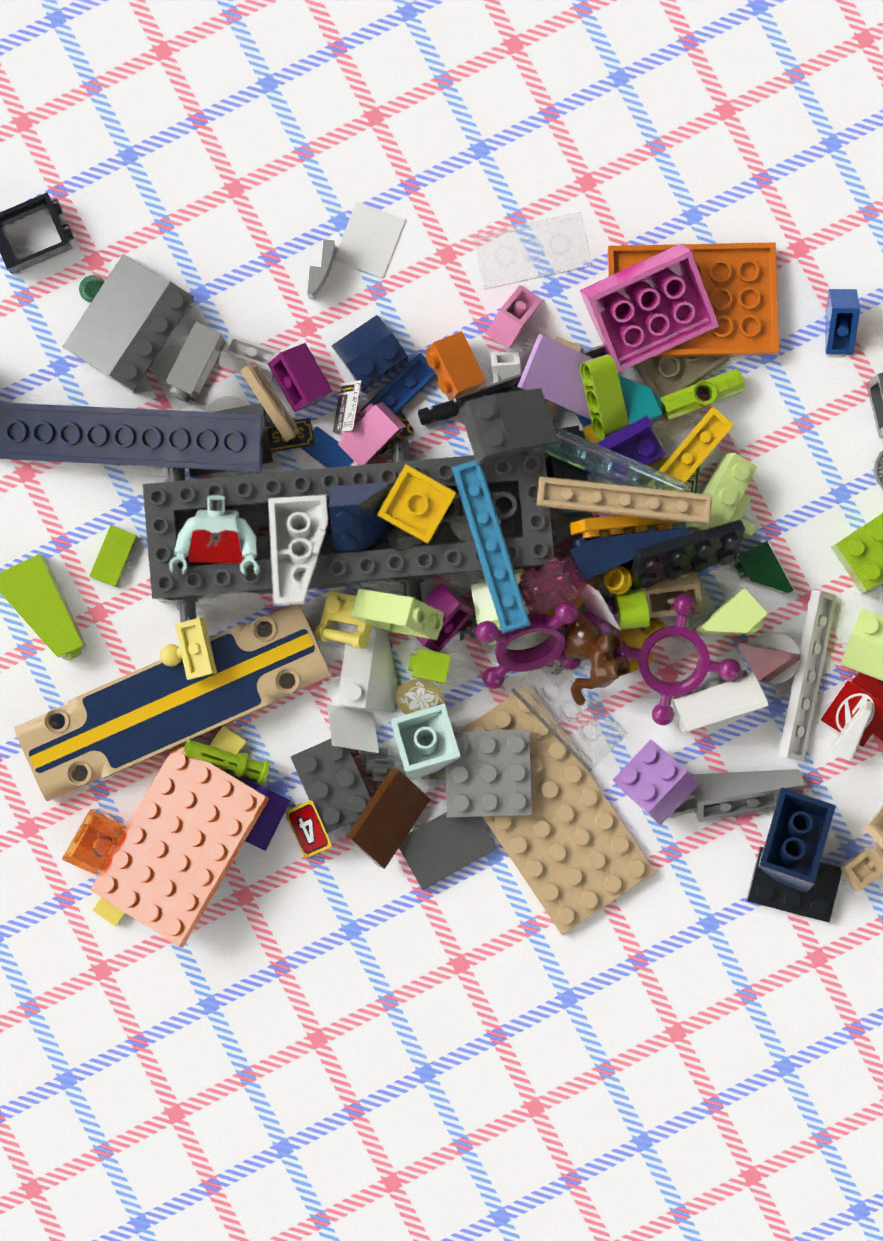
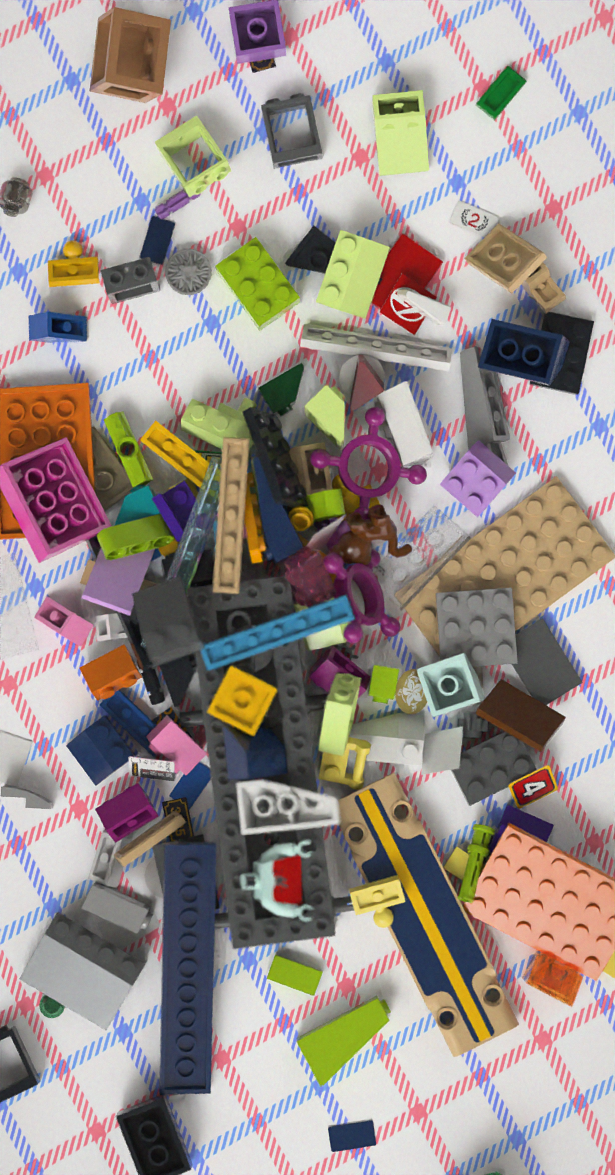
camera: 90 degrees left, 0 degrees up
none -> black slope [159,653,197,707]

